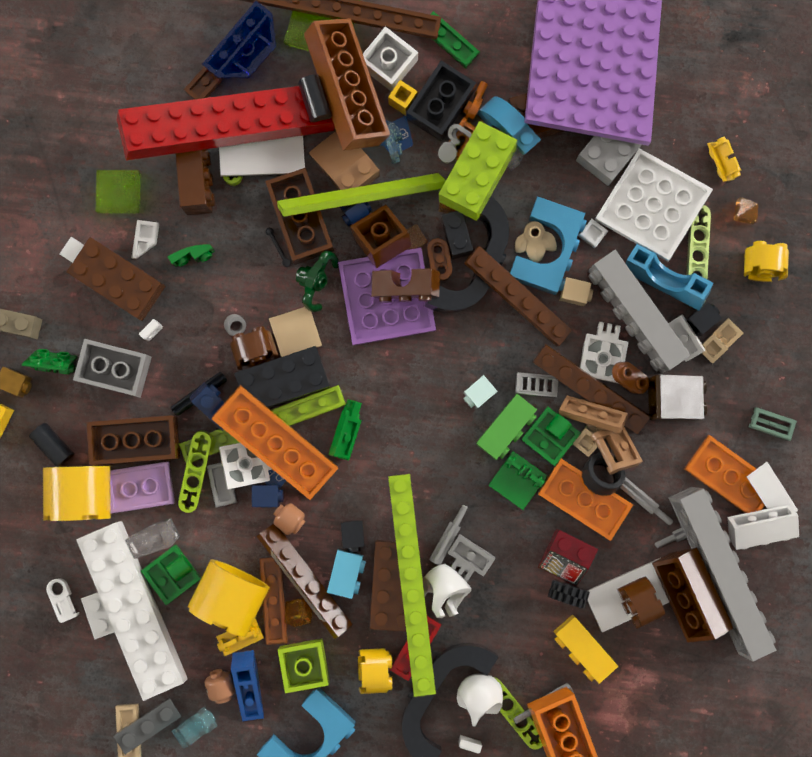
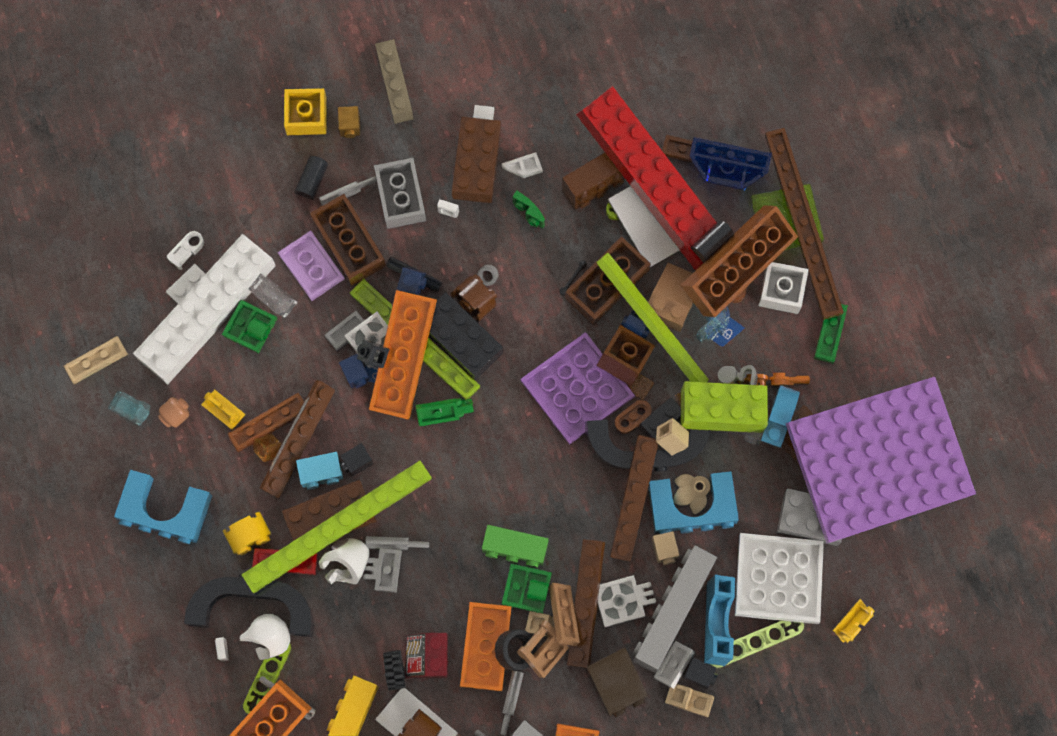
camera: 65 degrees right, 10 degrees down
green hinge [22,349,77,375] -> none
yellow brick [43,466,111,521] -> none
clear neon green plate [96,170,140,213] -> none
dark grey plate [113,697,181,755] -> none
lime beam [178,430,212,513] -> none
yellow brick [188,559,270,637] -> none
blue slope [231,650,264,721] -> none
tan tile [269,307,322,357] -> none
nougat head [273,503,306,535] -> none
lime brick [278,638,330,693] -> none
dark green piece [296,251,339,312] -> none
reddish brown arch [371,268,440,303] -> none
yellow brick [388,80,418,116] -> none
black brick [406,60,476,141] -> none
light aqua brick [463,375,498,409] -> none
green hinge [488,451,547,510] -> none
light grey slope [515,372,558,397] -> none
white tile [578,219,608,249] -> none
dark orange plate [612,362,649,394] -> none
clear orange slope [733,197,758,224] -> none
yellow brick [744,241,789,282] -> none
none -> light grey axle [319,176,377,206]
none -> black brick [357,340,390,368]
none -> tan brick [656,418,689,455]

